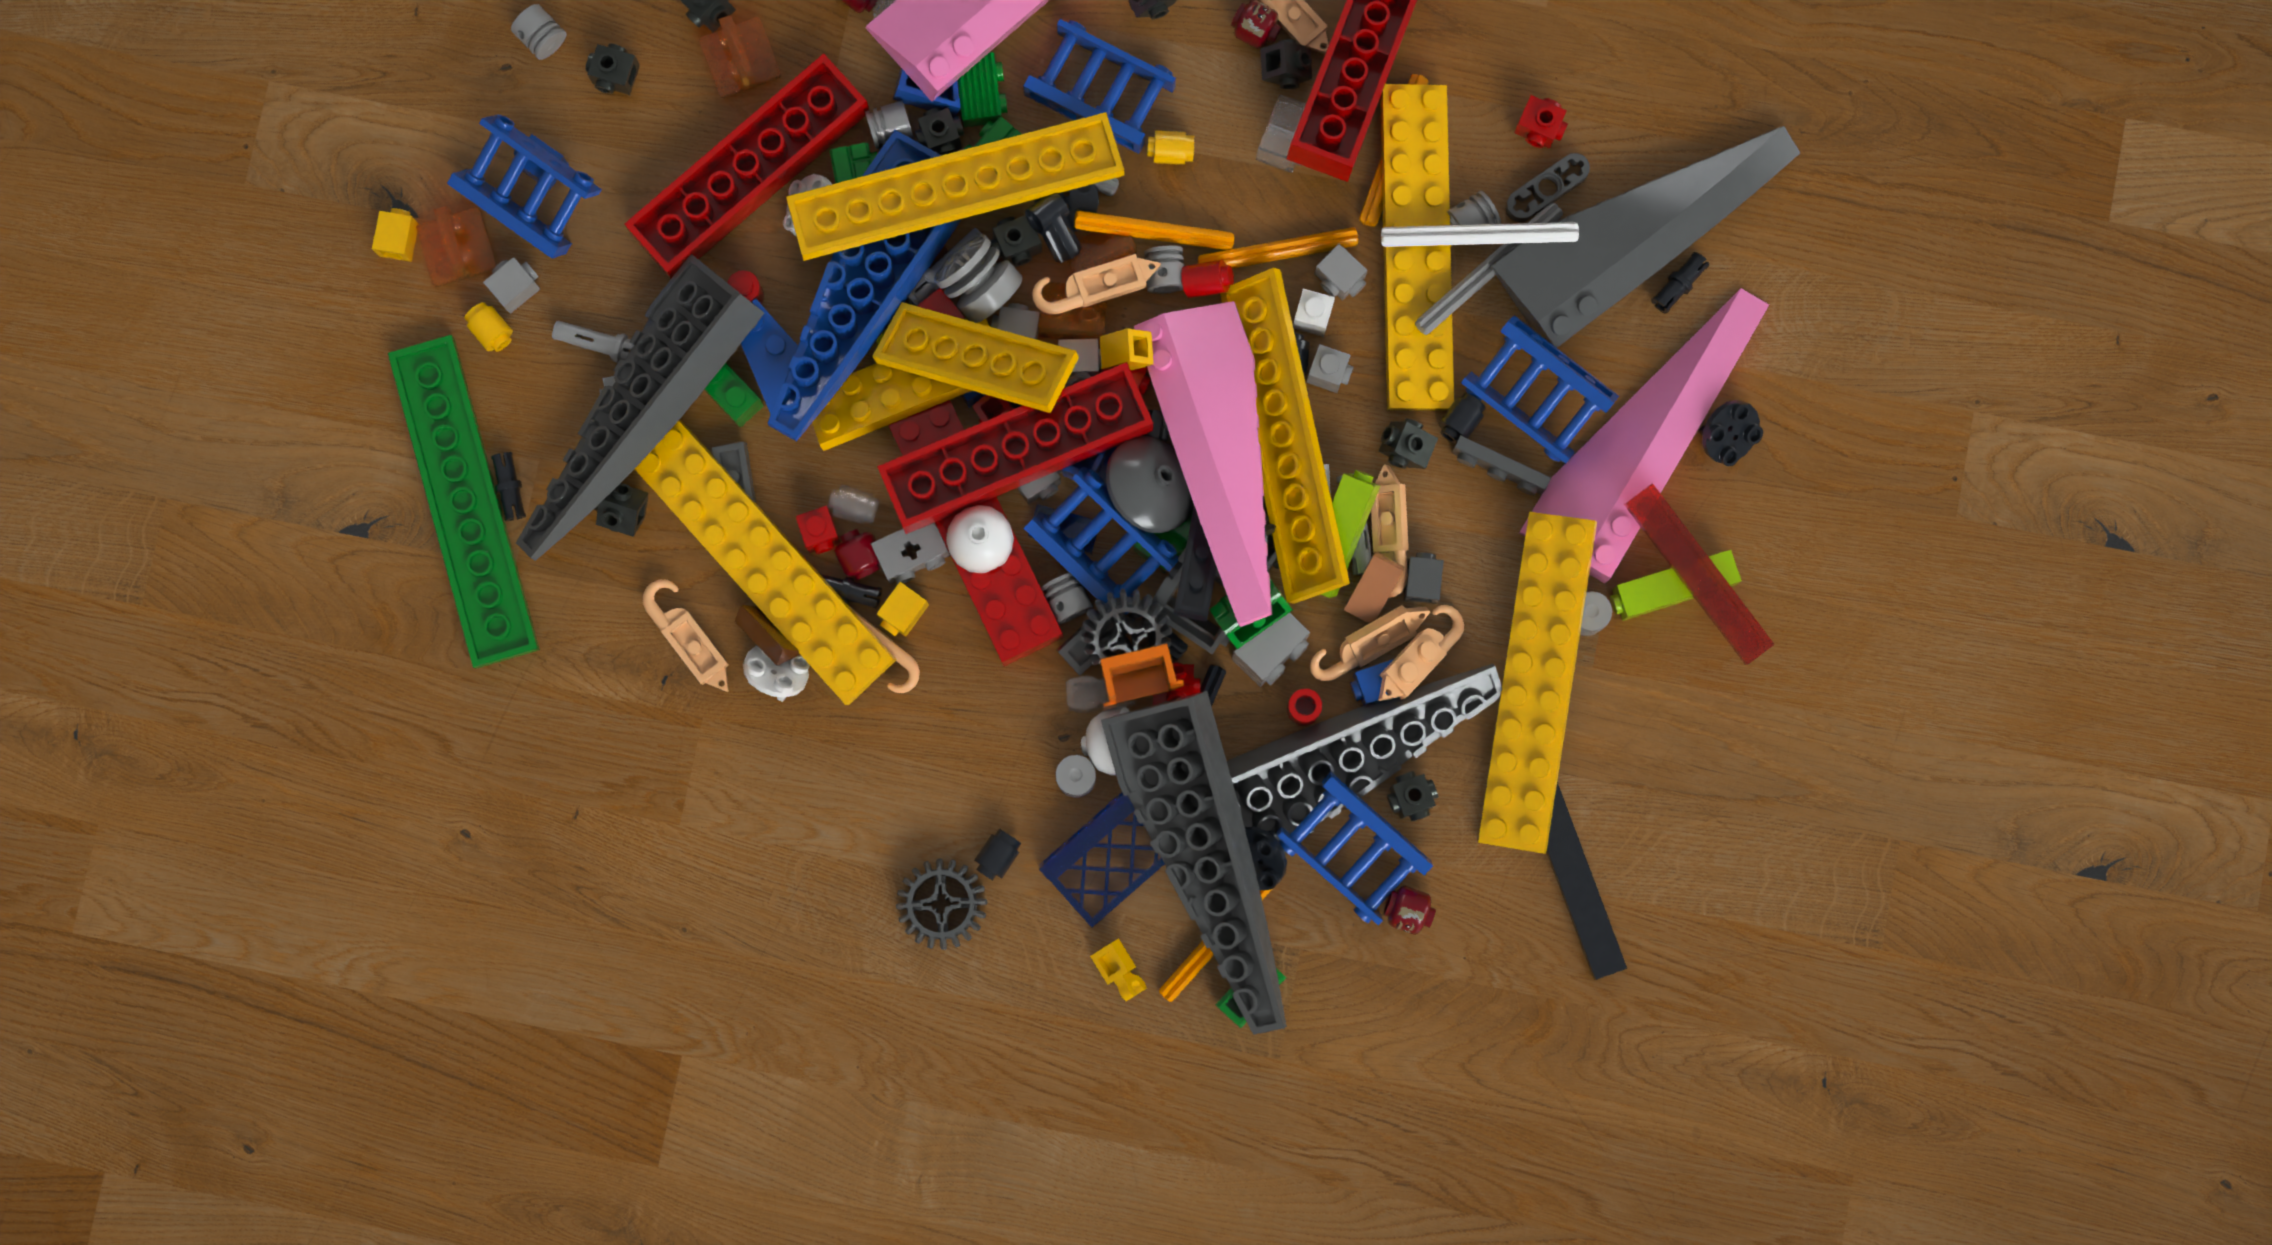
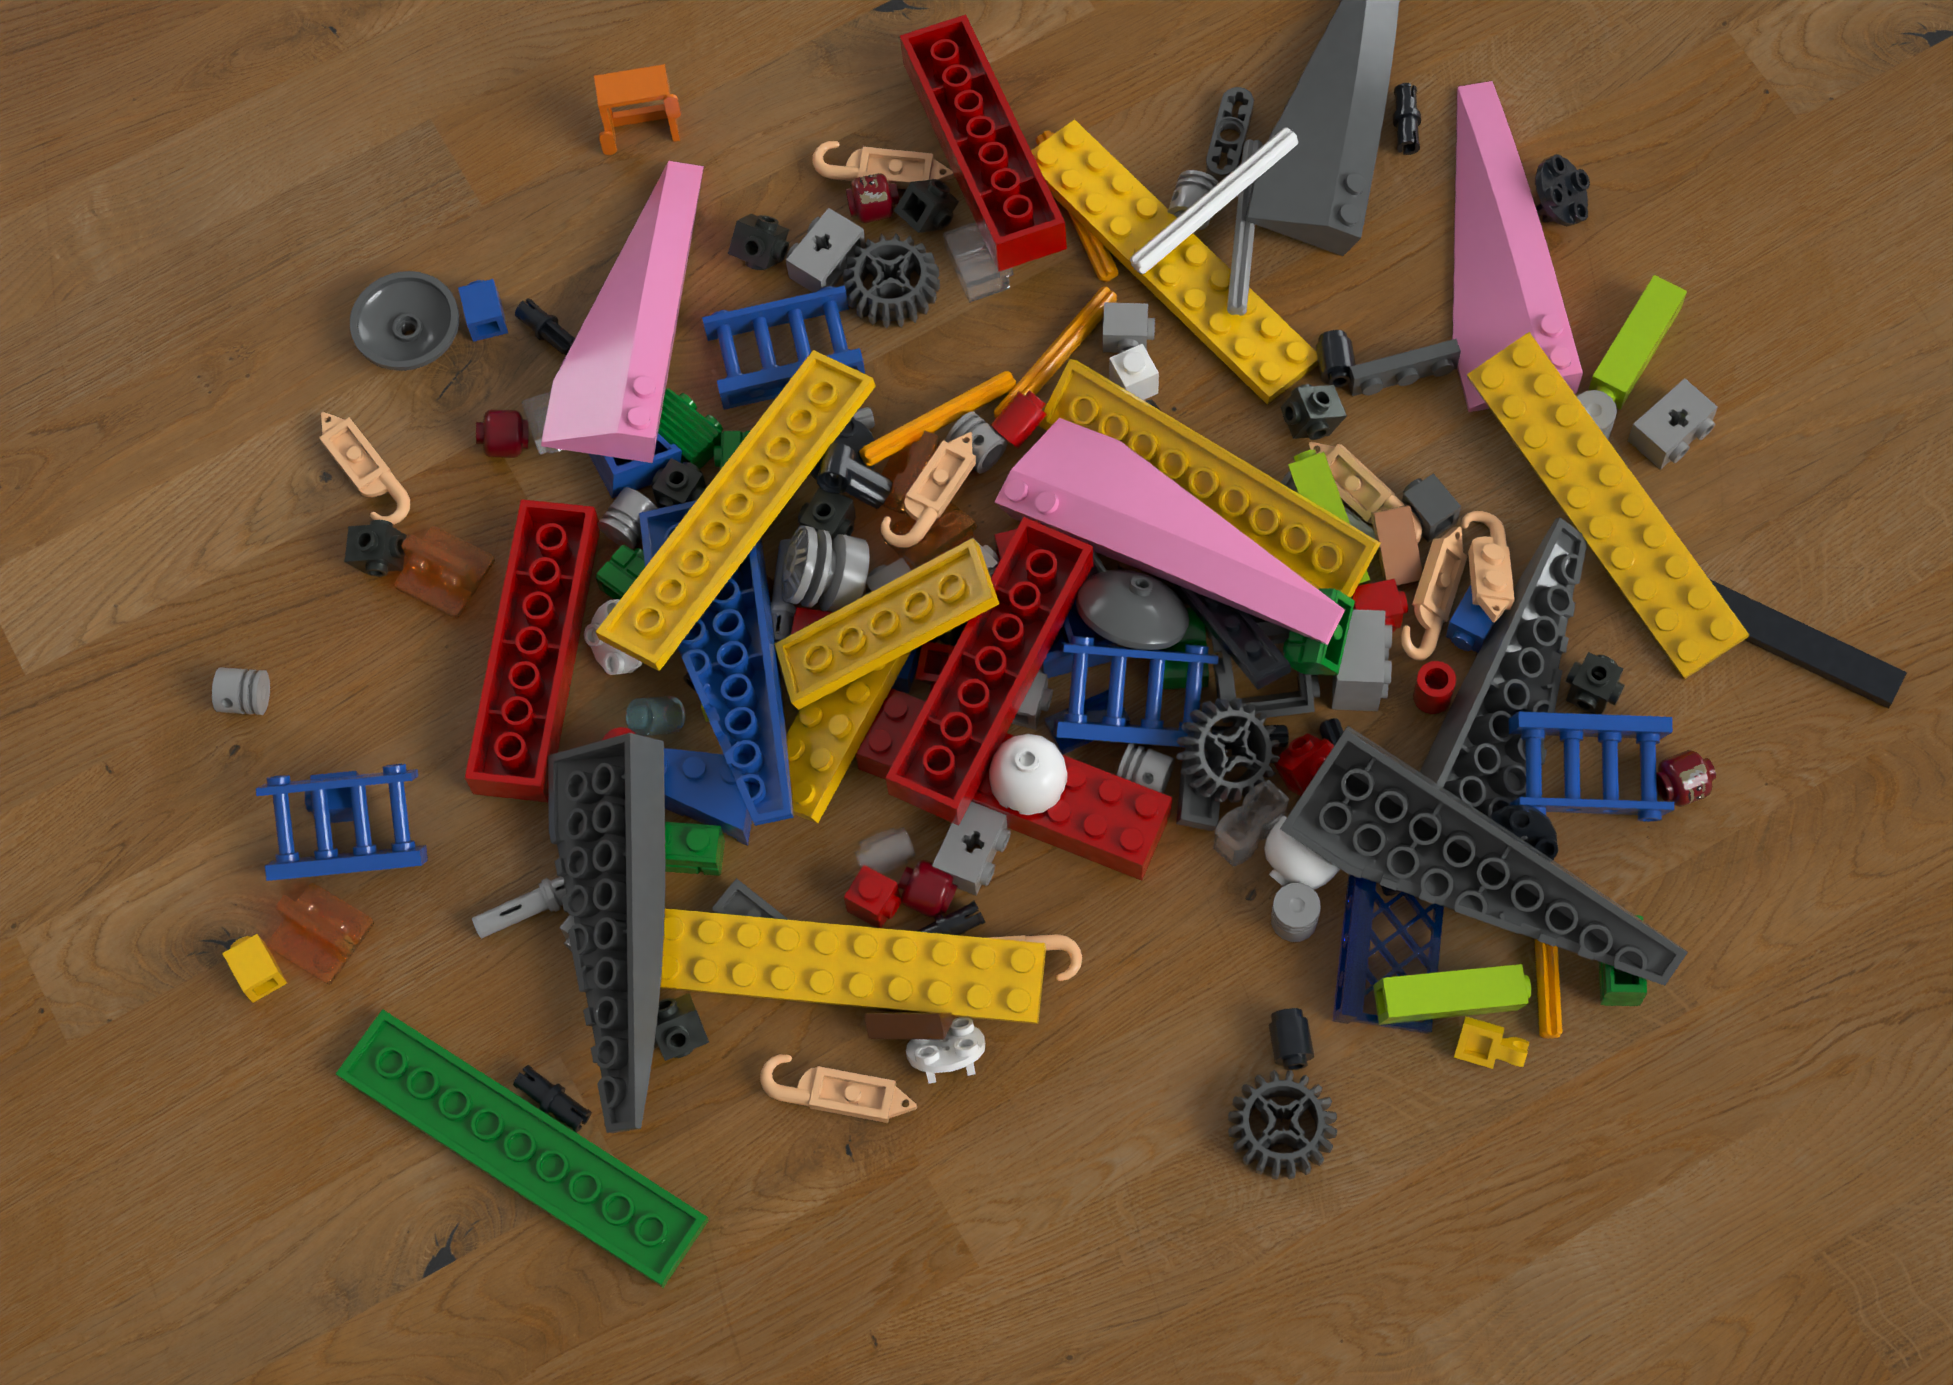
camera: 35 degrees left, 15 degrees down
yellow brick [464,302,513,352] -> none
light grey brick [483,257,540,314] -> none
pearl dark grey brick [585,44,640,95] -> none
yellow brick [877,582,929,637] -> none
yellow brick [1100,328,1154,371] -> none
orange piece [1100,644,1184,710] -> none
yellow brick [1147,130,1194,165] -> none
light grey brick [1306,344,1354,393] -> none
blue fence [1461,315,1619,464] -> none
red brick [1514,95,1568,149] -> none
clear red plate [1624,483,1775,665] -> none
none -> clear light blue brick [626,696,685,736]
none -> light grey brick [786,208,866,292]
none -> dark grey gear [842,233,940,329]
none -> red brick [1351,579,1408,633]
none -> lime brick [1373,964,1531,1025]
none -> light grey brick [1628,378,1718,470]

